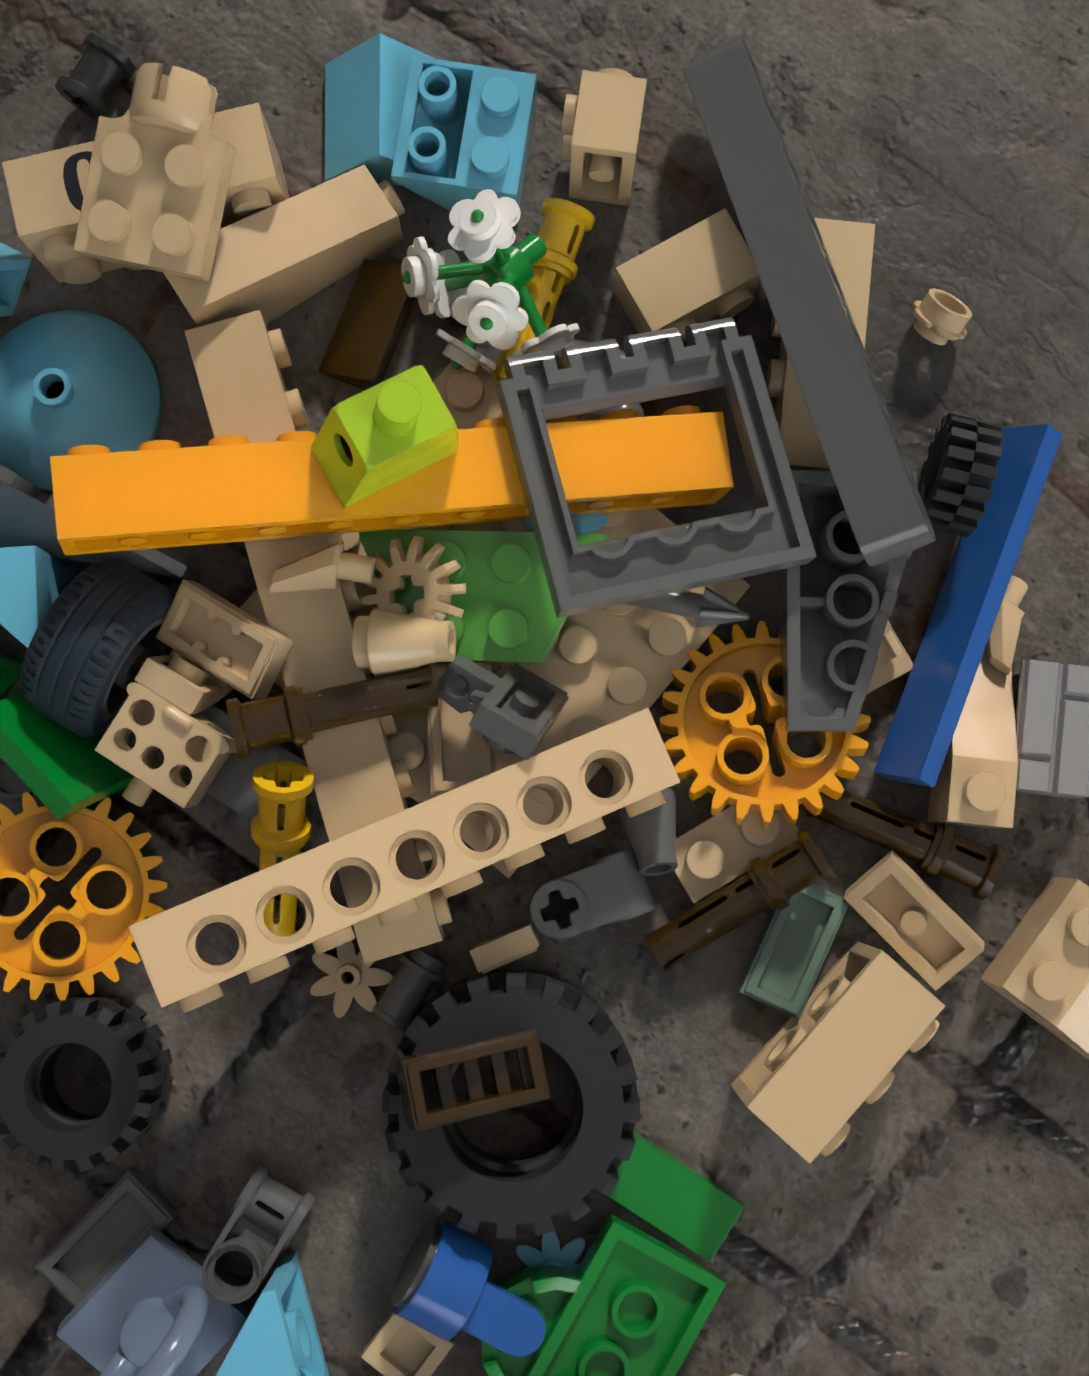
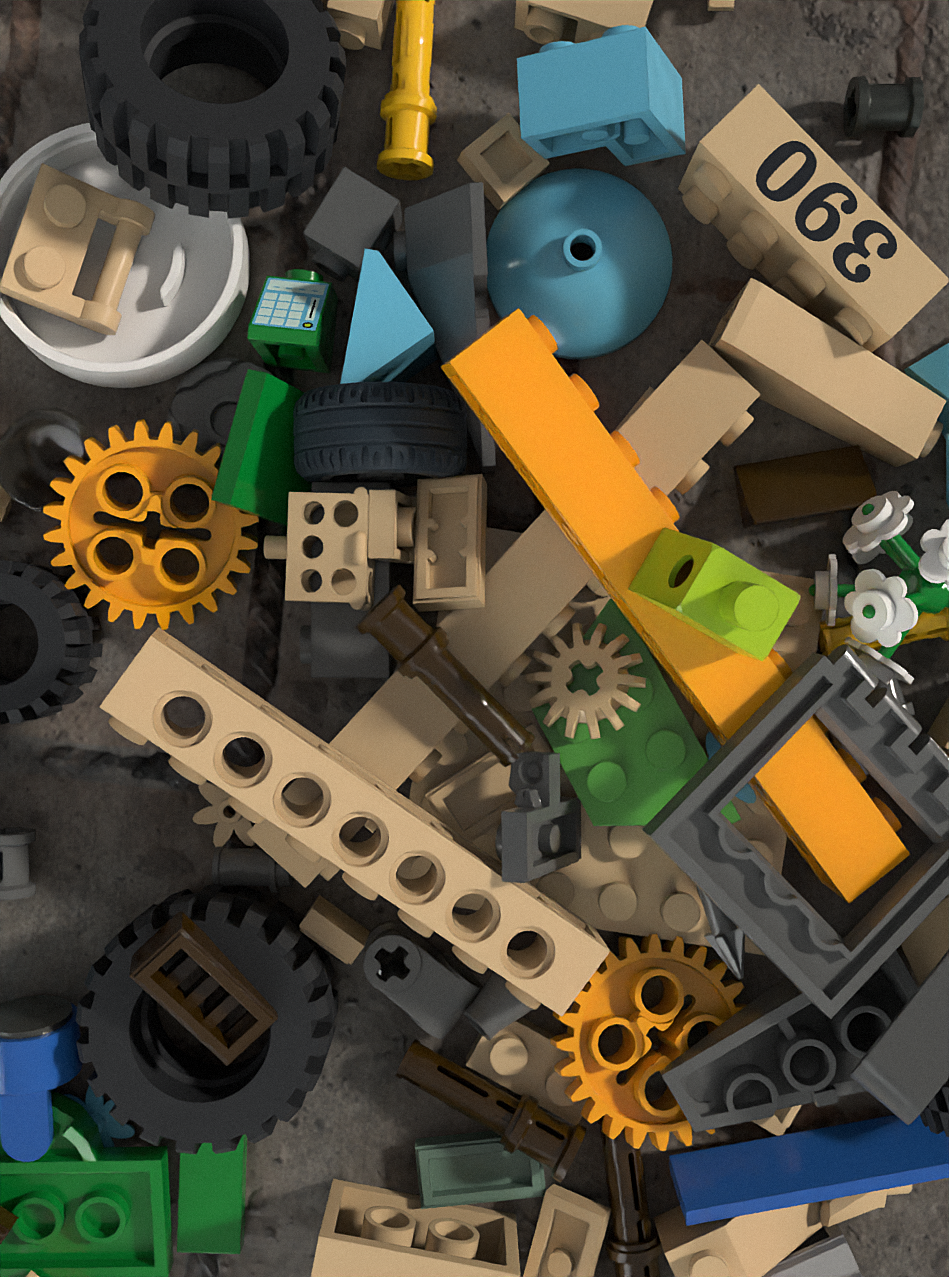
camera: 60 degrees right, 5 degrees up
tan plate [73,63,236,282] -> none
yellow pin [250,761,314,936] -> none
tan bar [269,540,375,593] -> none
tan cone [352,609,456,676] -> none

